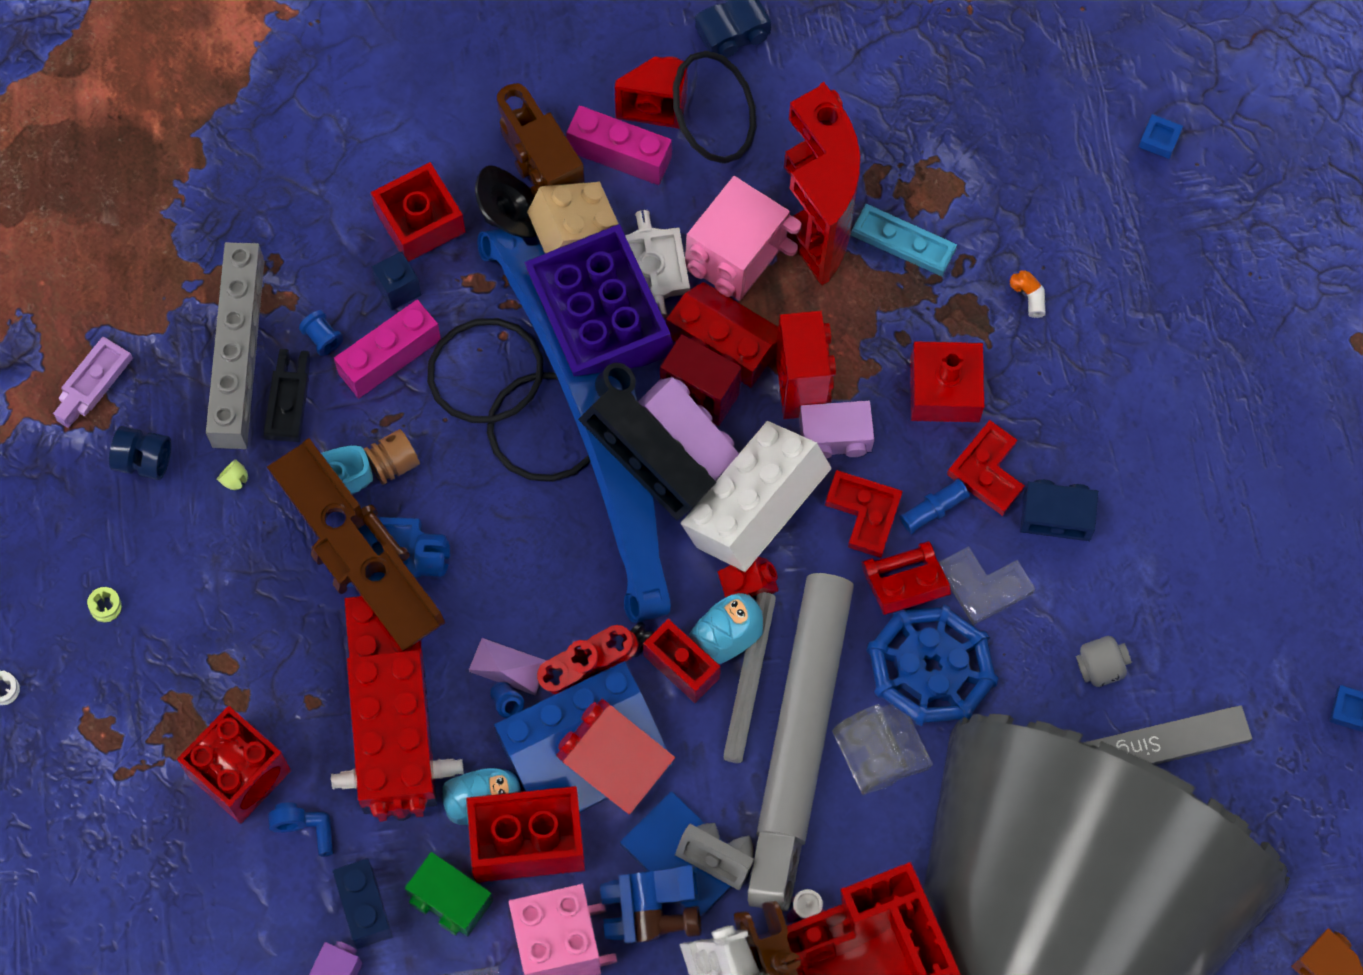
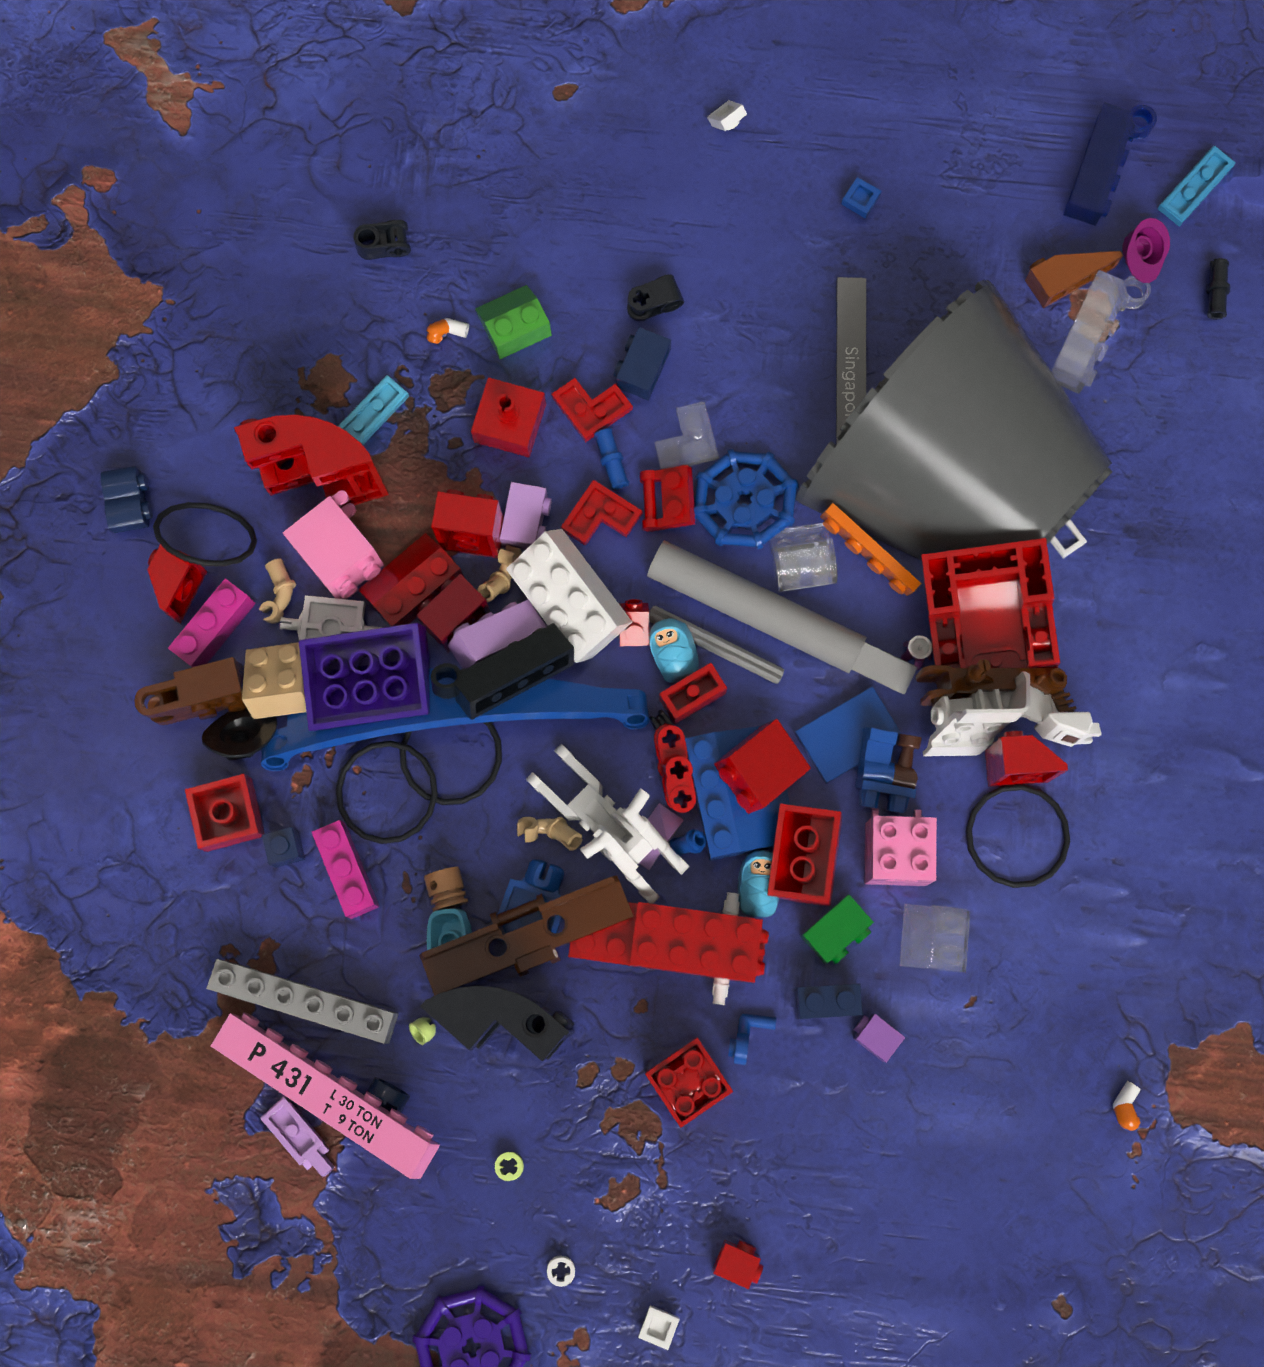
camera: 70 degrees left, 10 degrees up
black hinge [264,349,310,442] -> none
blue bush [299,310,343,356] -> none
light grey tile [675,823,755,890] -> none
light grey head [1076,636,1132,687] -> none
blue plate [1138,114,1183,159] -> none
none -> bright pink brick [211,1012,440,1179]
none -> tan piece [259,558,296,624]
none -> black piece [353,220,411,260]
none -> black slope [420,986,575,1061]
none -> bright green slope [475,285,552,359]
none -> tan piece [477,544,522,602]
none -> tan piece [517,817,583,851]
none -> white piece [525,744,689,904]
none -> black piece [627,274,684,321]
none -> red brick [712,1240,764,1289]
none -> orange plate [820,503,922,596]

